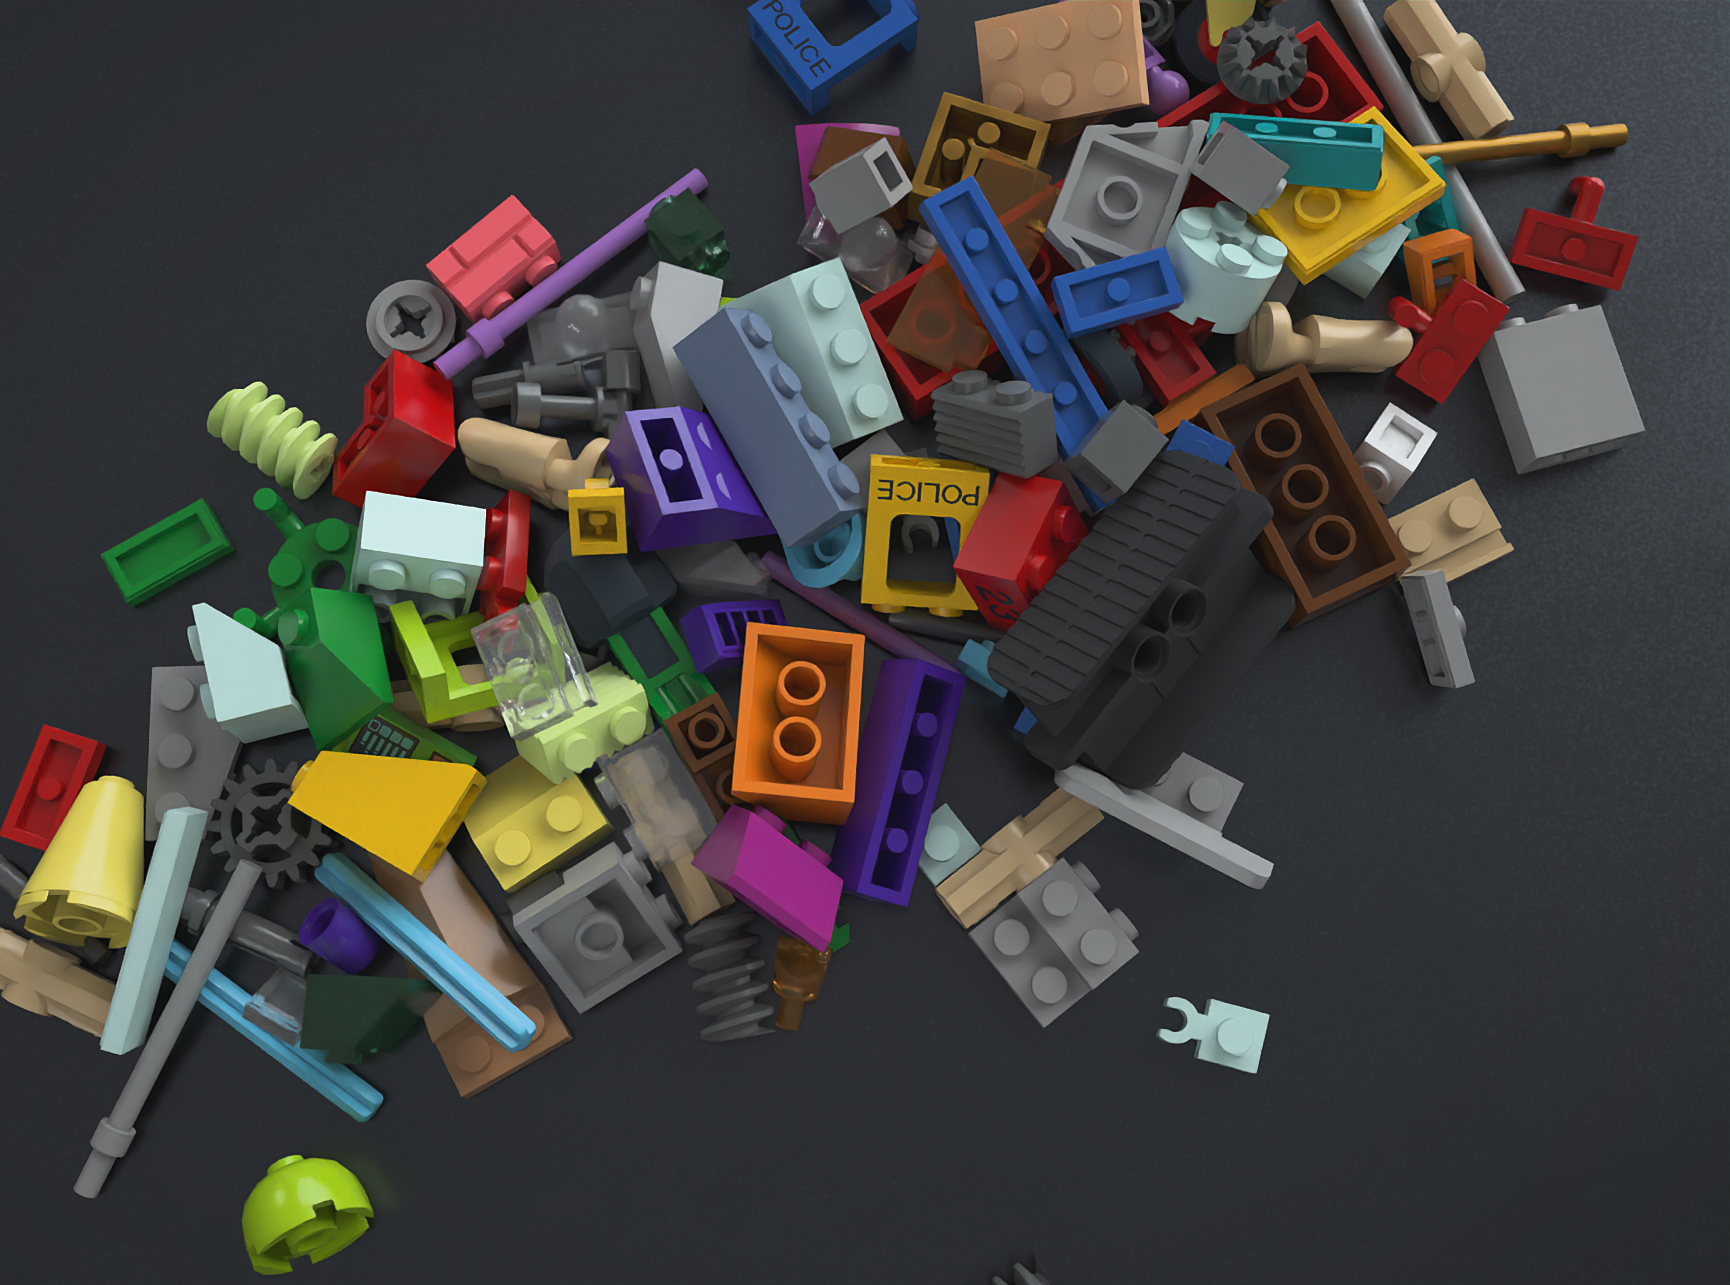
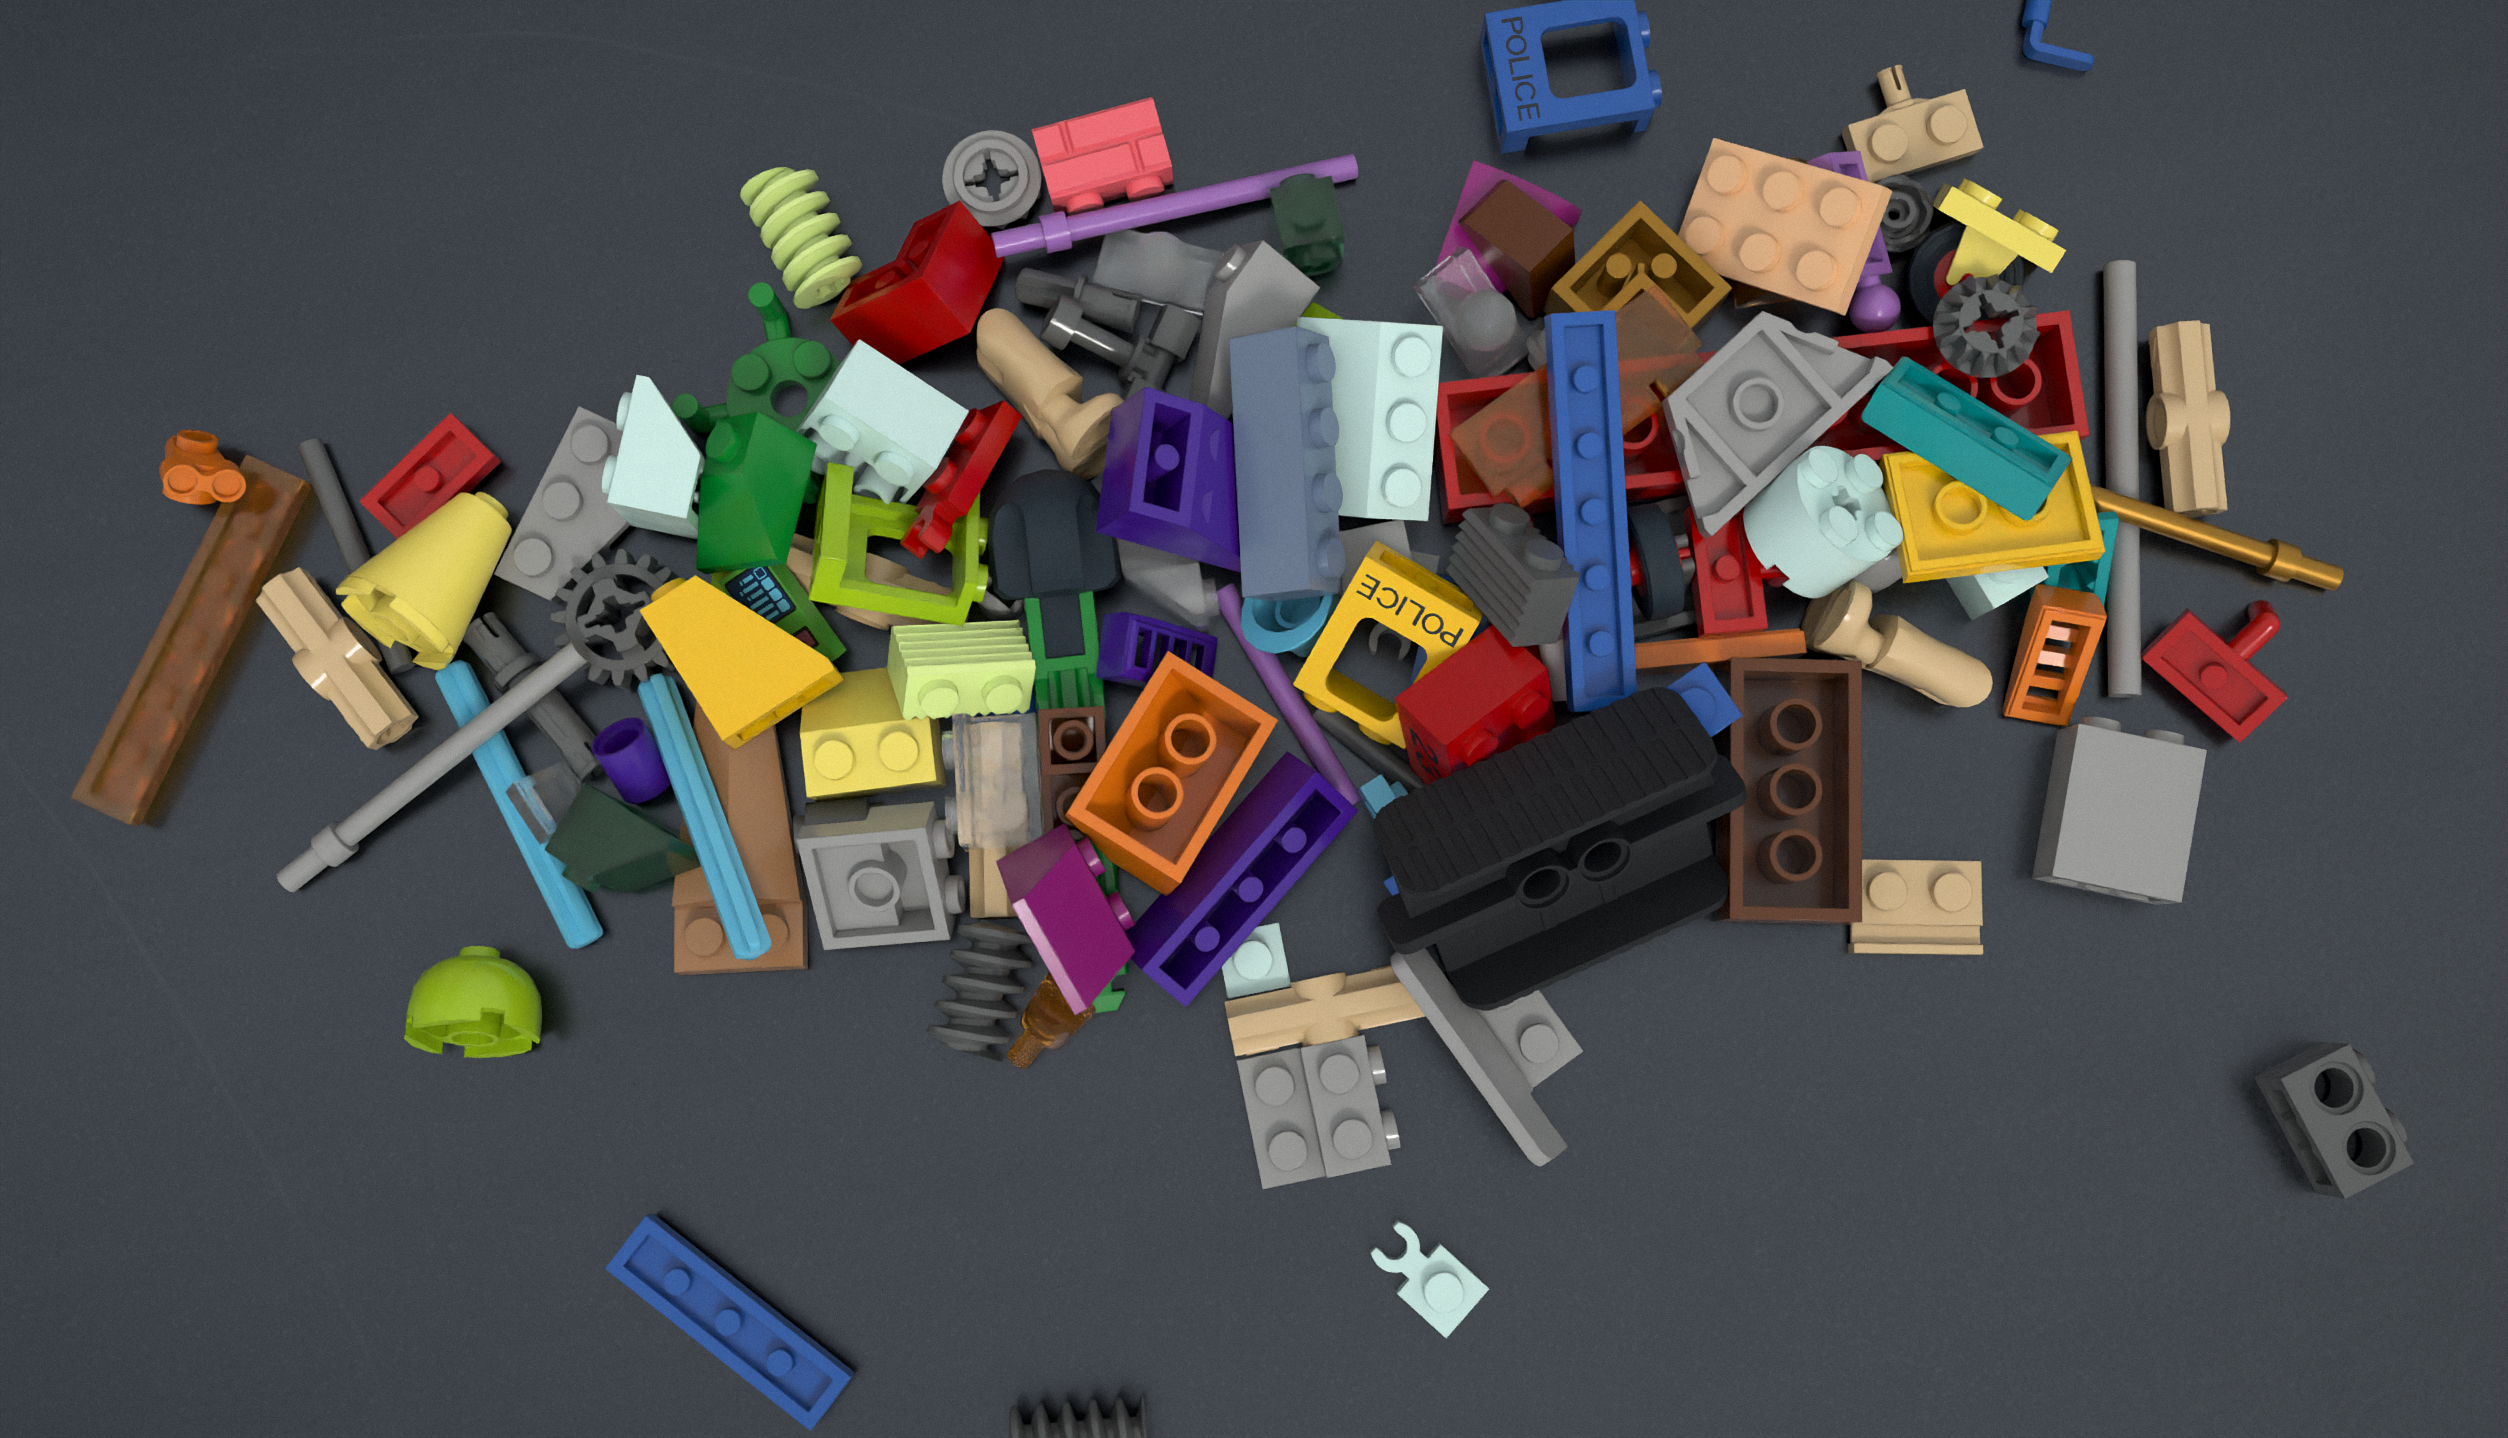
camera: 30 degrees right, 5 degrees up
green tile [100,498,234,607] -> none
light aqua tile [100,806,209,1055] -> none
clear plate [470,592,599,742] -> none
yellow piece [568,477,627,556] -> none
light grey brick [809,137,913,234] -> none
blue plate [1050,246,1184,339] -> none
dark grey brick [1062,400,1169,504] -> none
light grey brick [1189,121,1290,216] -> none
white bracket [1353,403,1438,505] -> none
red plate [1387,275,1510,404] -> none
light grey plate [1400,570,1475,688] -> none

